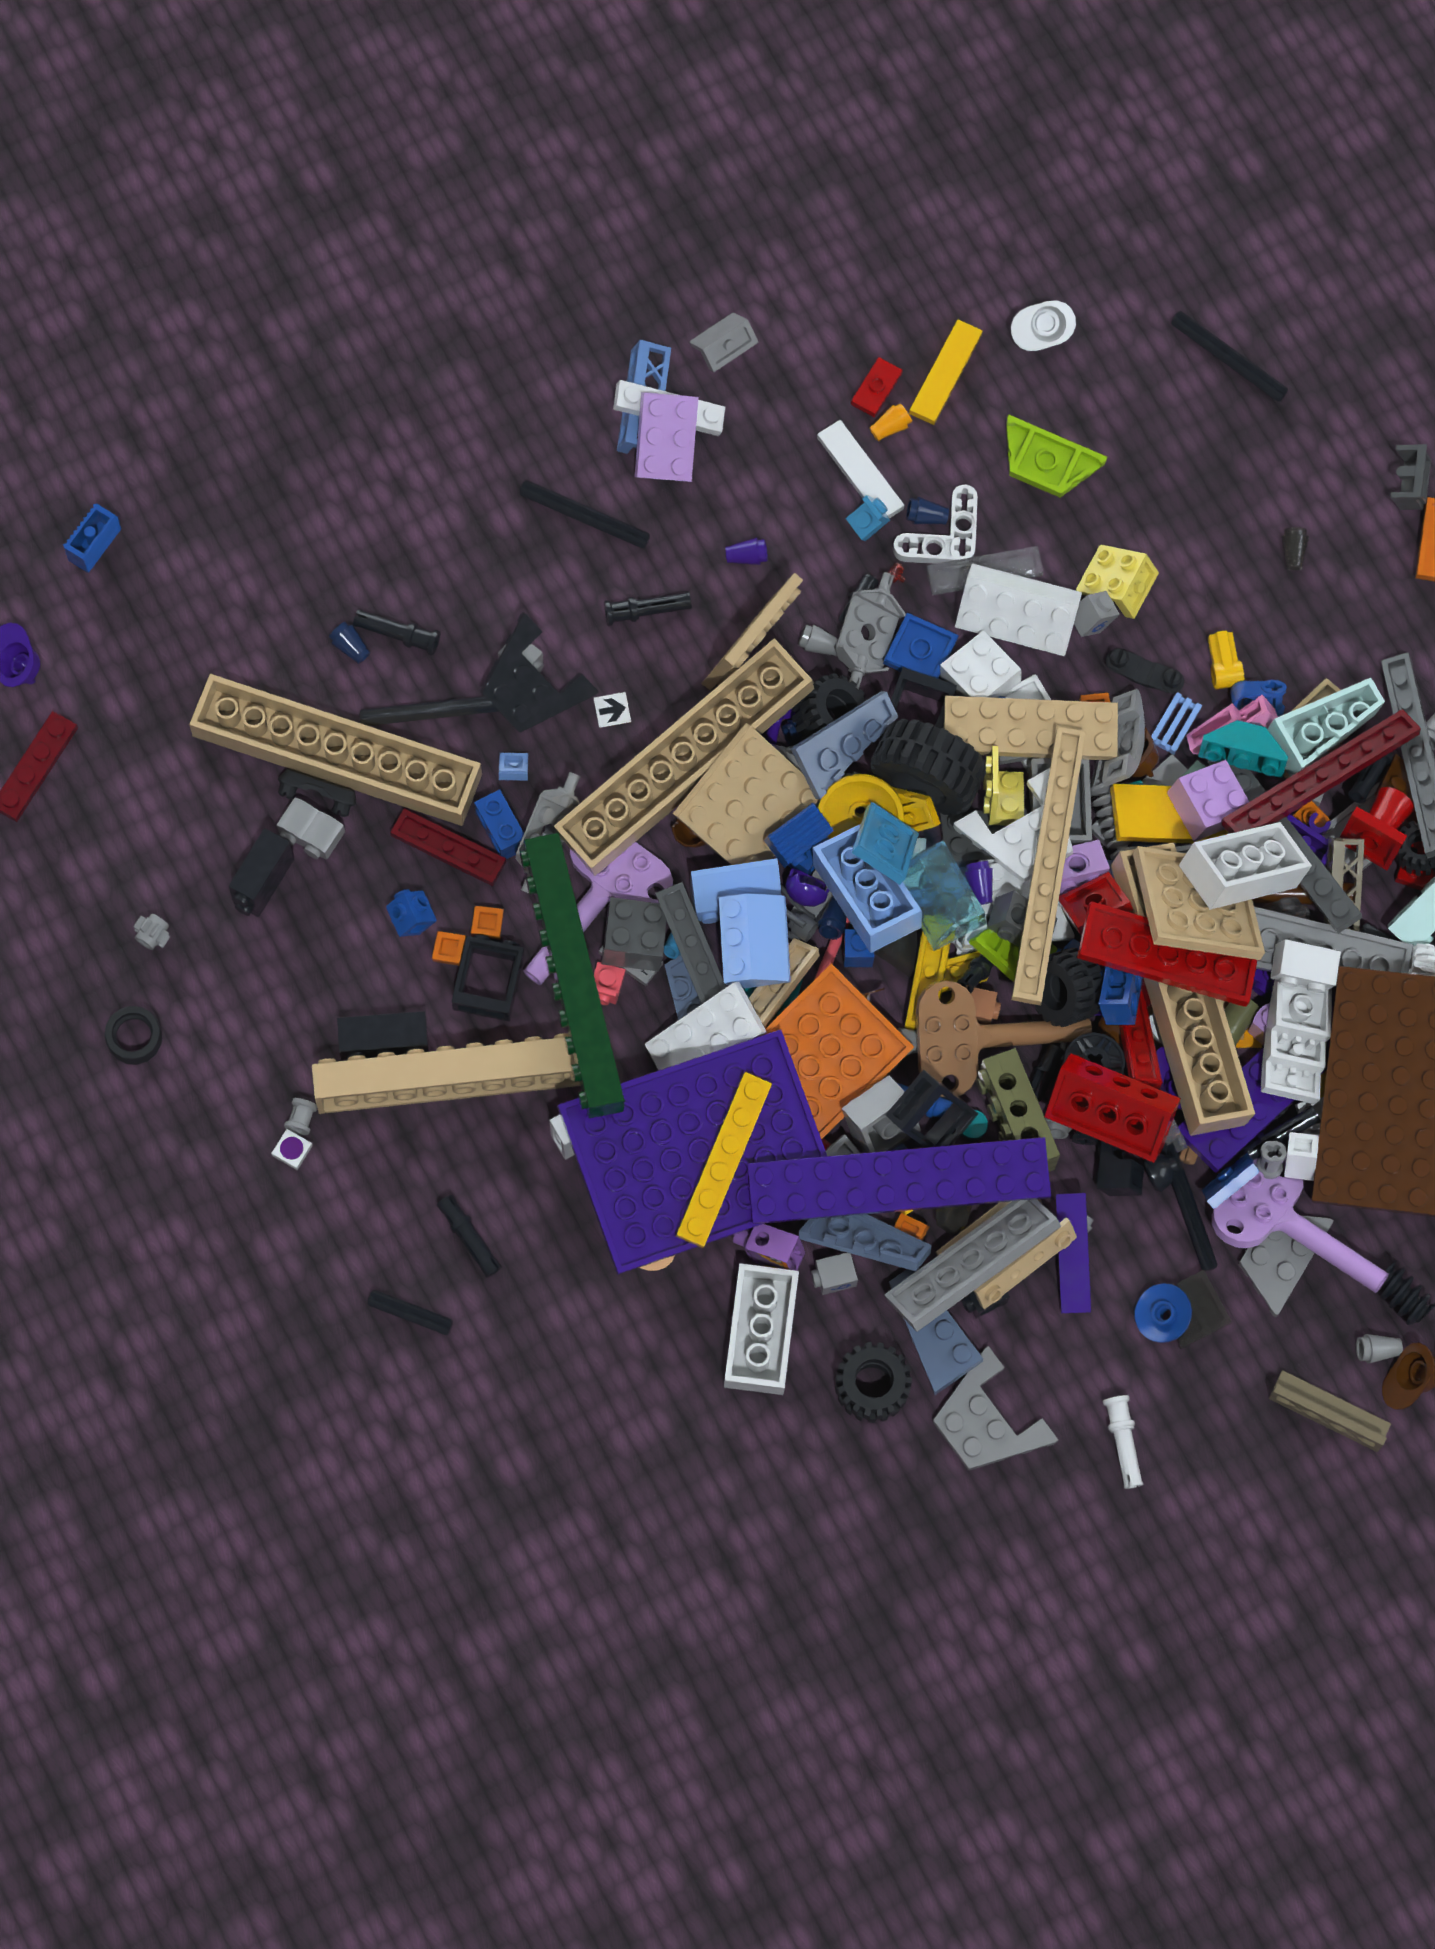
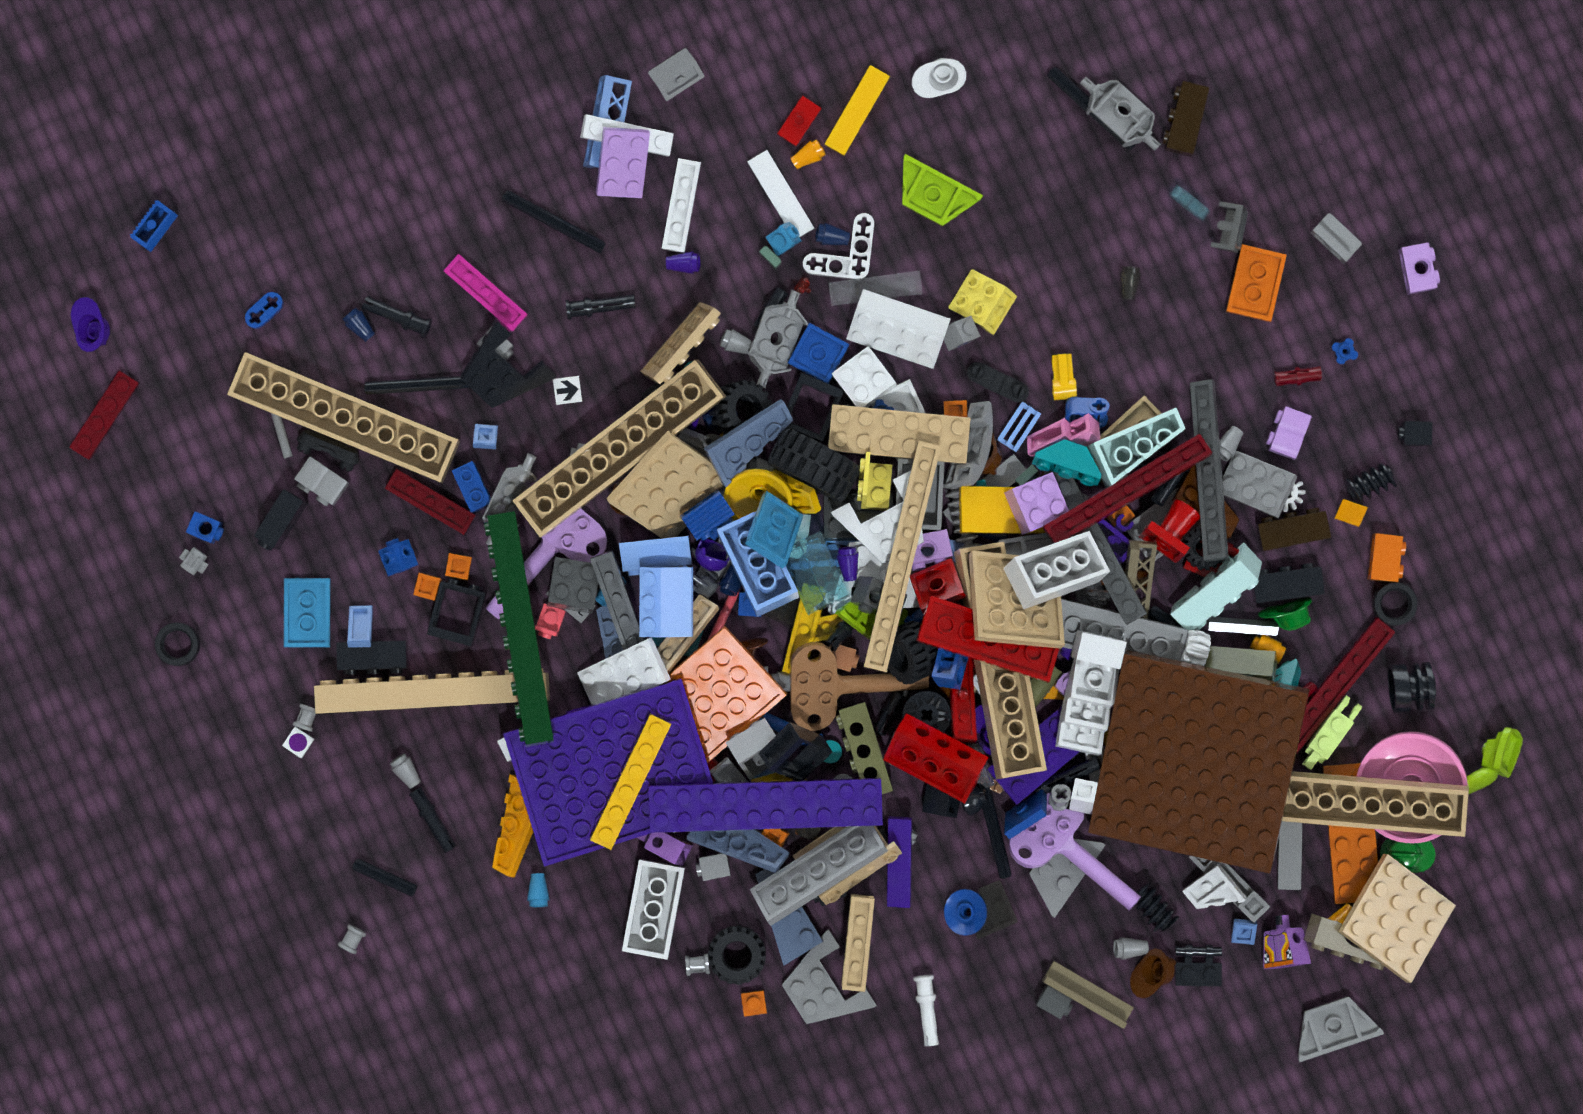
camera: 10 degrees right, 15 degrees up
none -> blue brick [186,511,224,544]
none -> blue beam [245,292,284,329]
none -> light grey bar [271,413,293,459]
none -> dark azure tile [284,578,331,647]
none -> light grey bush [337,924,366,954]
none -> medium blue tile [347,605,373,648]
none -> light grey cone [389,753,421,789]
none -> dark pink plate [444,254,528,332]
none -> light orange wing [492,774,533,878]
none -> dark azure cone [527,873,550,907]
none -> white plate [662,158,701,253]
none -> light grey bush [685,954,710,976]
none -> orange plate [741,990,767,1017]
none -> sand green tile [759,246,781,270]
none -> tan fence [841,894,875,992]
none -> dark grey brick [1035,984,1073,1019]
none -> light grey plate [1080,76,1161,151]
none -> dark brown brick [1162,81,1210,157]
none -> clear light blue beam [1169,185,1210,221]

